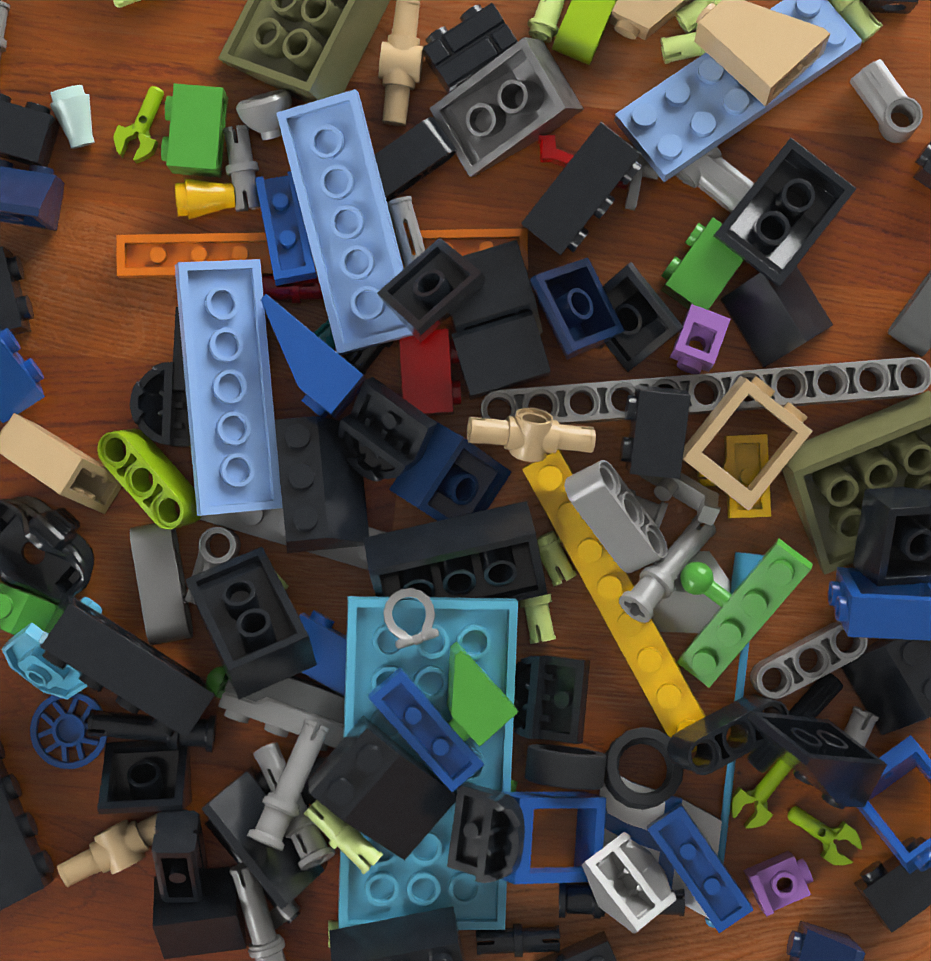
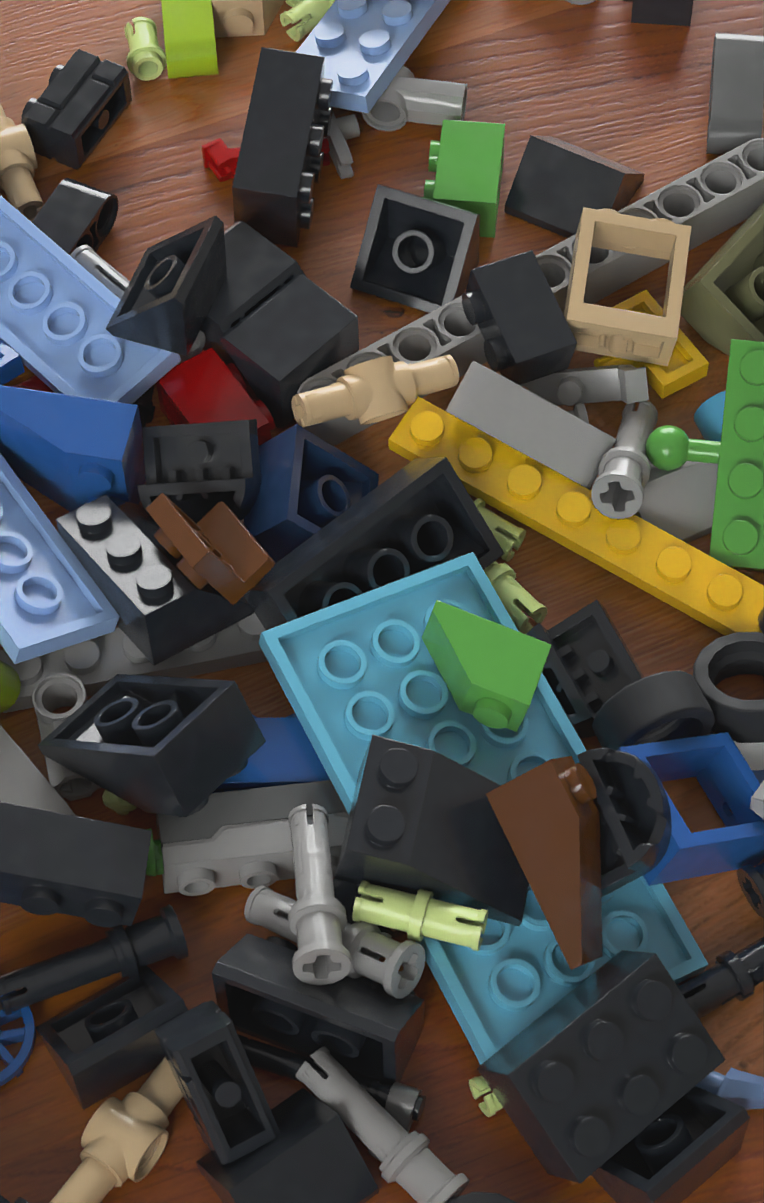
camera: 25 degrees left, 30 degrees down
blue plate [368,667,484,792] -> none
light grey piece [384,588,439,649] -> none
flat silver slope [429,37,583,177] -> none
dark blue slope [530,257,624,360] -> none
medium lavender brick [670,304,731,374] -> none
black slope [714,138,857,287] -> none
none -> reddish brown bracket [146,493,275,605]
none -> reddish brown slope [486,756,603,970]

